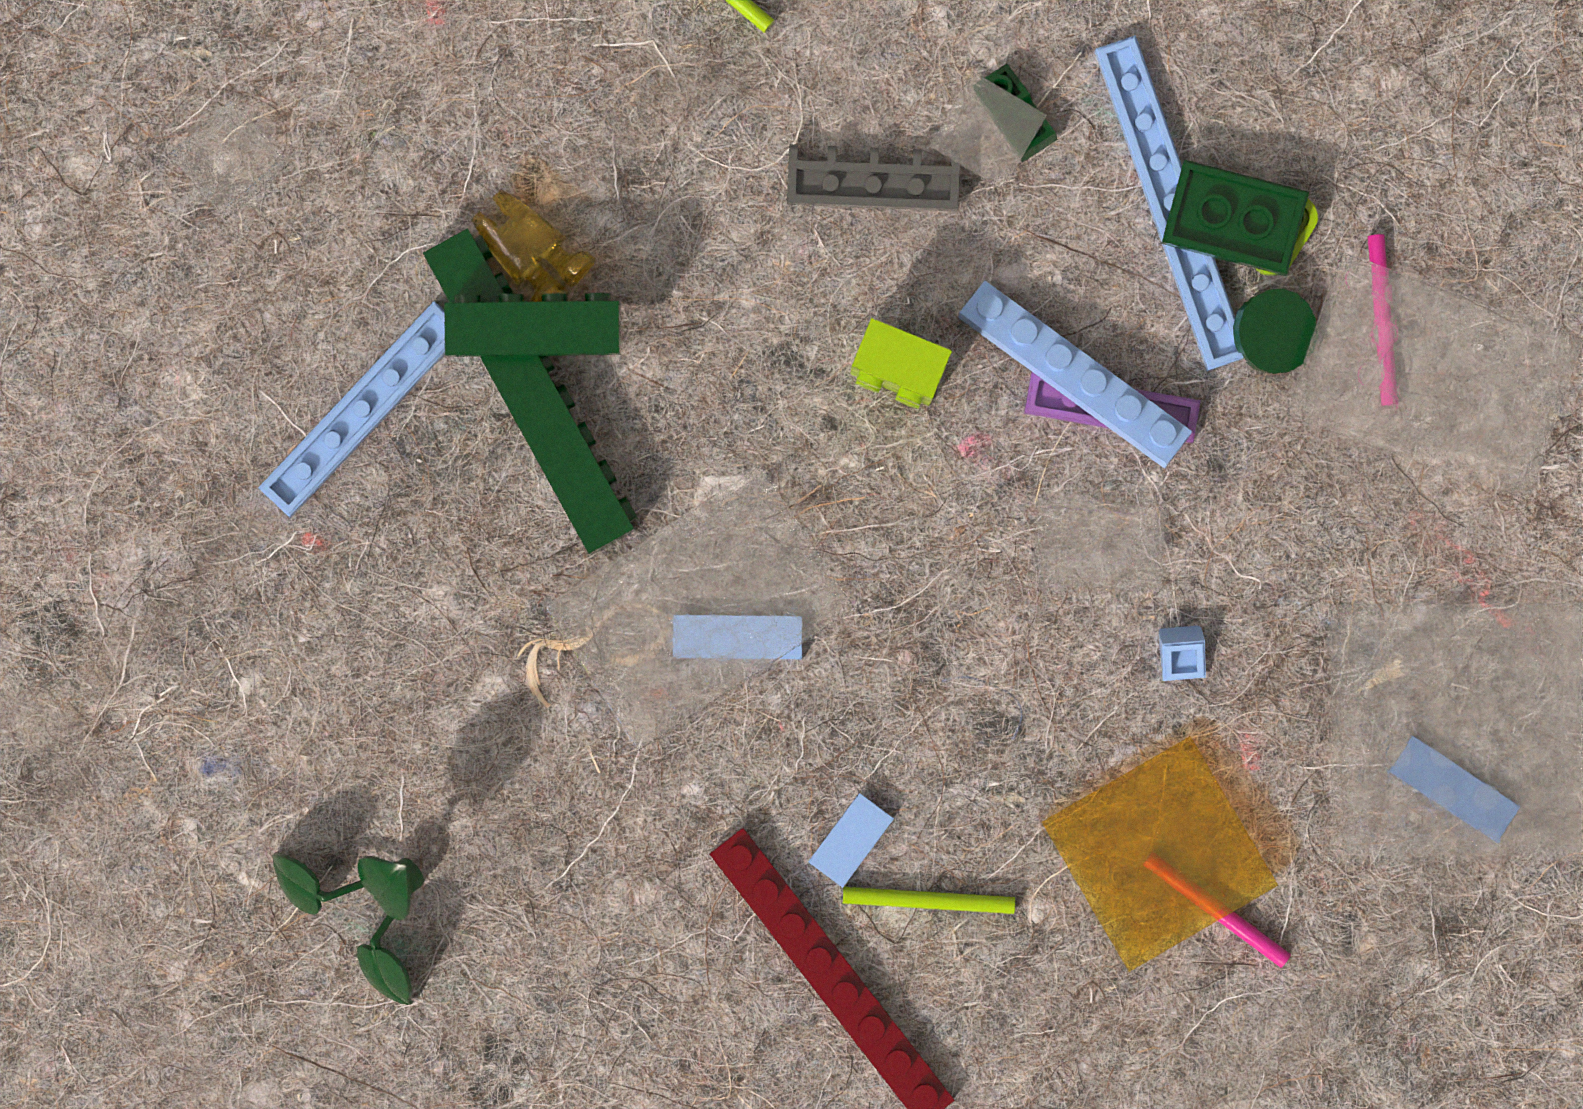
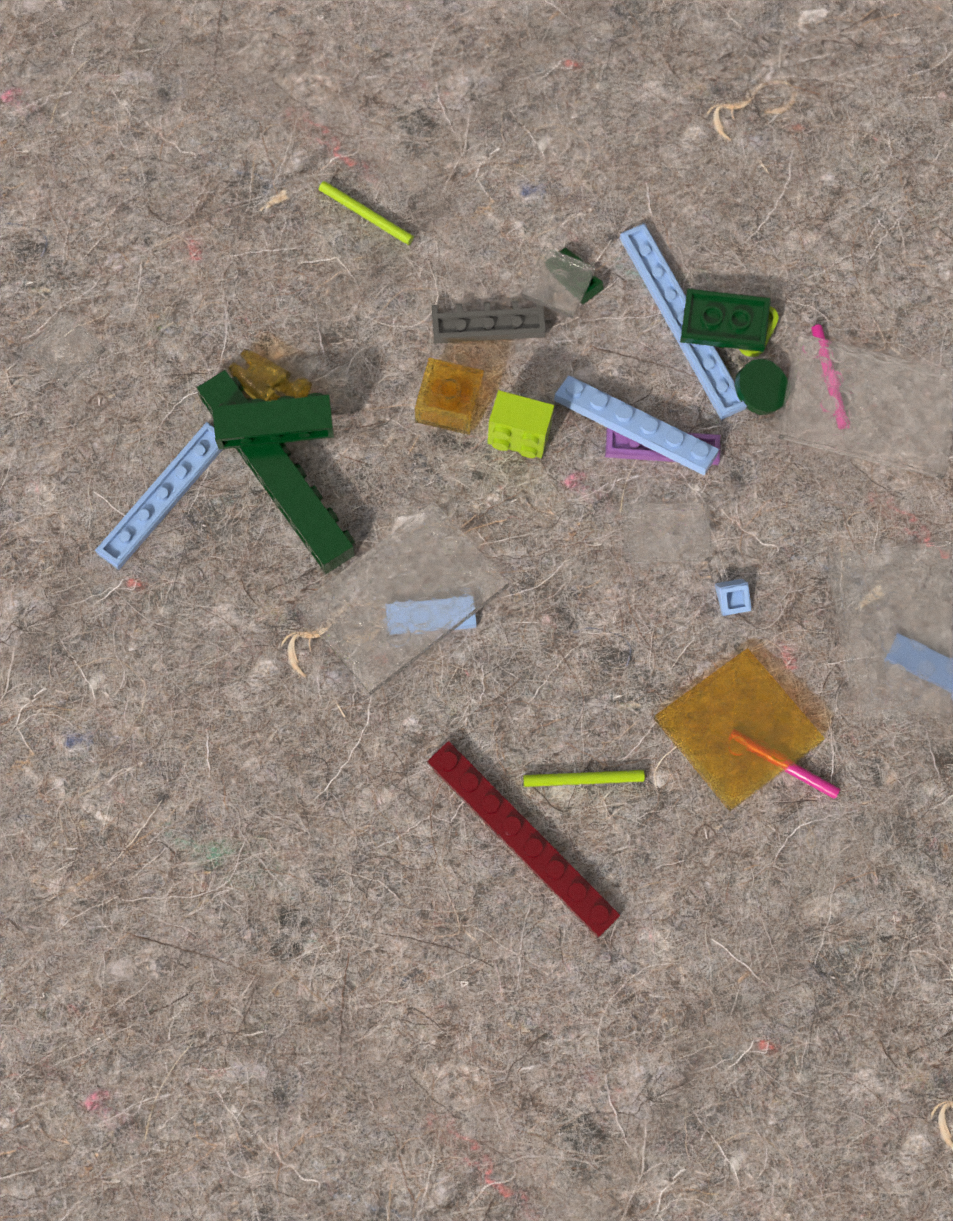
camera: 10 degrees left, 15 degrees down
dark green plant [272,852,424,1005] -> none
light blue tile [808,793,894,888] -> none
none -> clear yellow brick [415,358,484,435]

